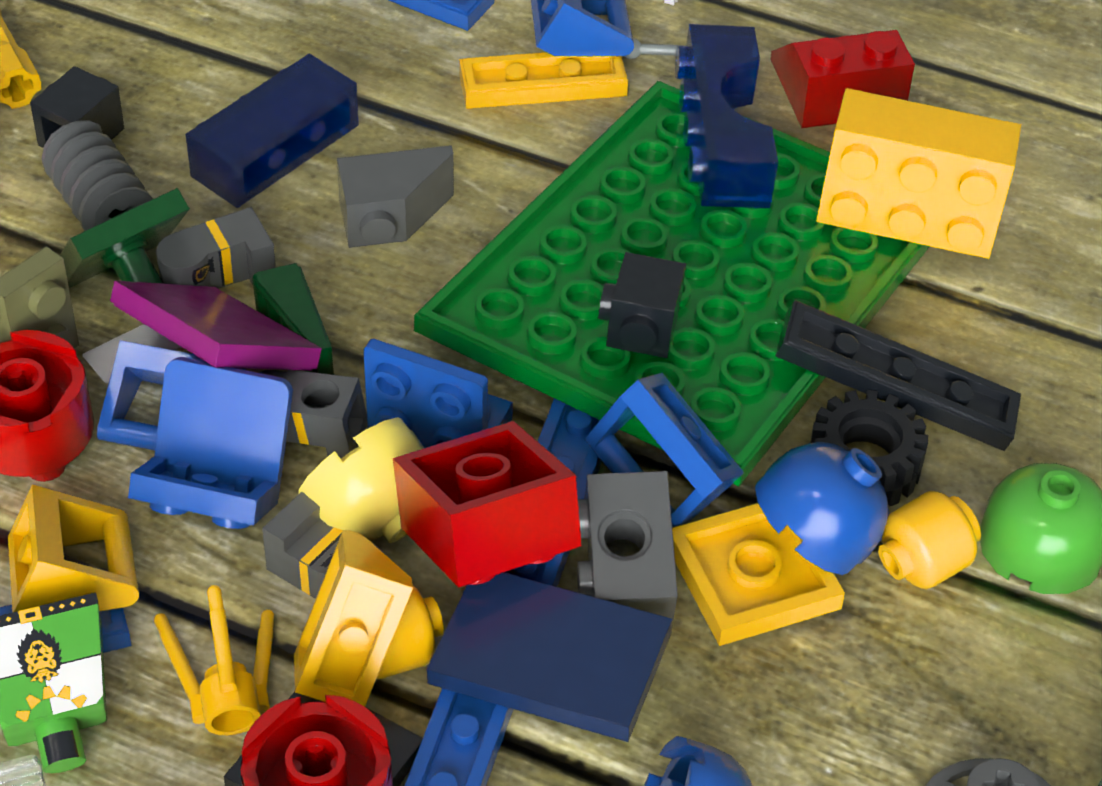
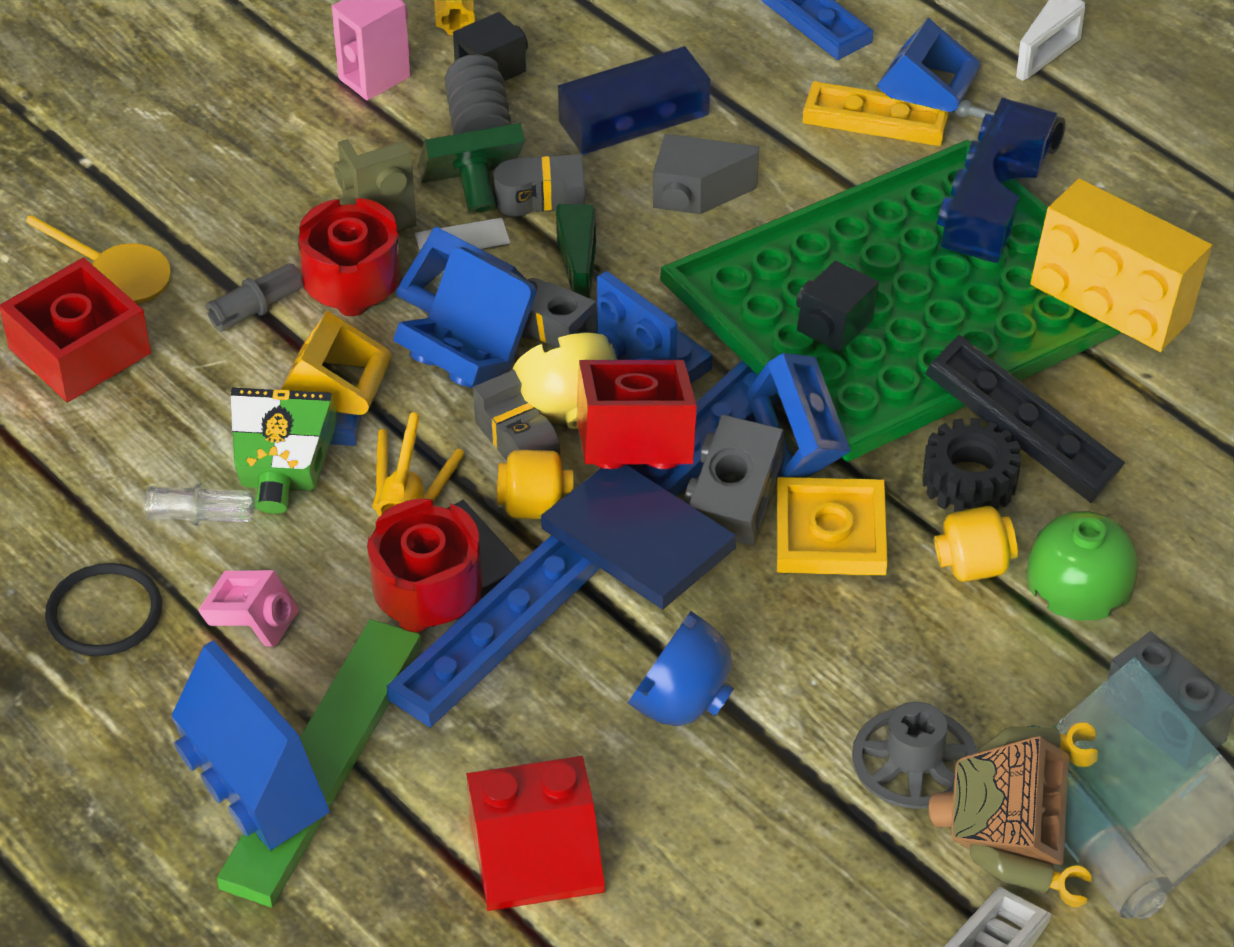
camera: 25 degrees right, 0 degrees up
magenta tile [110,280,322,371] -> none
yellow tile [294,530,413,707] -> none
blue cylinder [755,442,889,575] -> none
red slope [770,30,915,129] -> none

